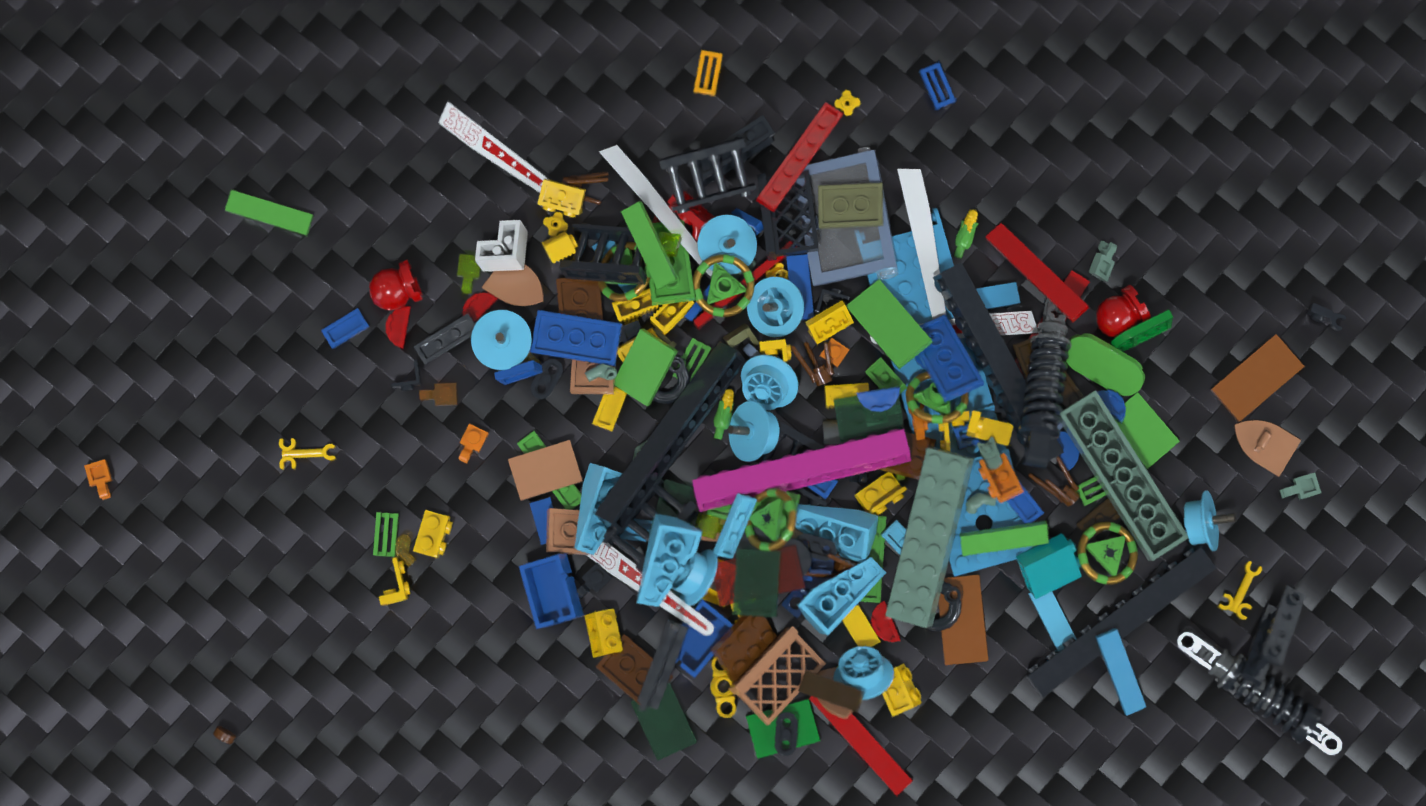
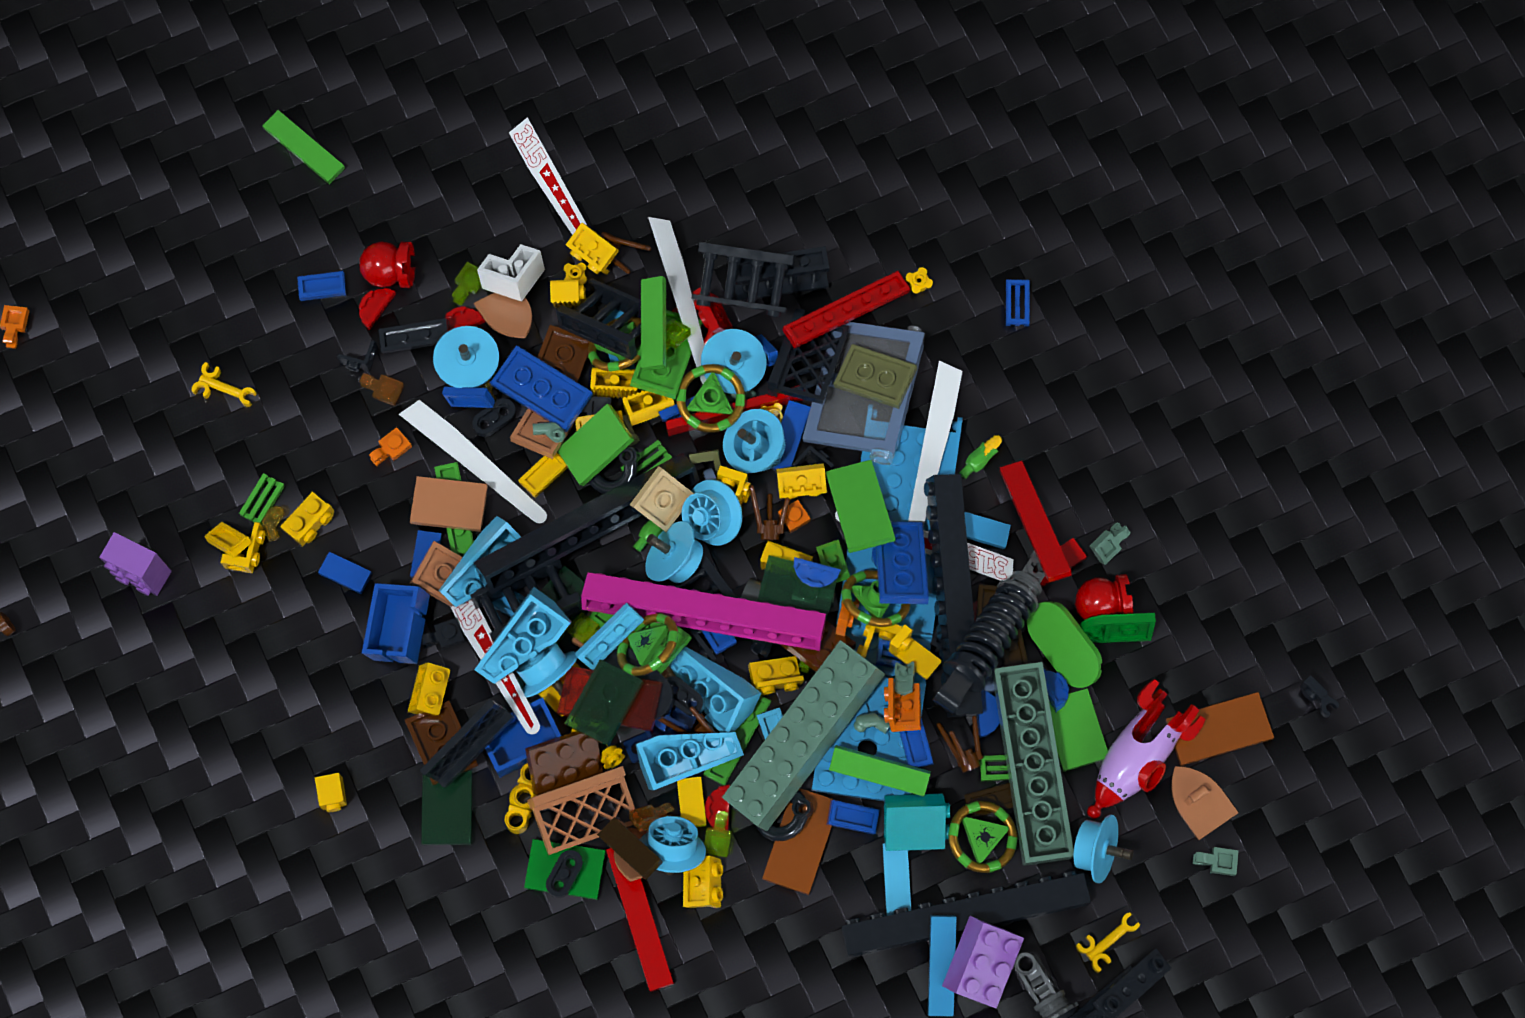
camera: 25 degrees right, 10 degrees down
light orange tile [694,50,722,97] -> none
none -> medium lavender brick [99,532,171,596]
none -> yellow tile [204,522,252,558]
none -> yellow brick [315,773,347,812]
none -> blue tile [318,552,372,594]
none -> white sticker [399,400,547,523]
none -> yellow plate [600,745,625,769]
none -> clear orange plate [629,803,674,832]
none -> tan tile [630,466,694,532]
none -> clear neon green plate [704,811,732,857]
none -> blue tile [826,800,879,835]
none -> medium lavender brick [942,916,1024,1008]
none -> piece [1087,679,1206,819]

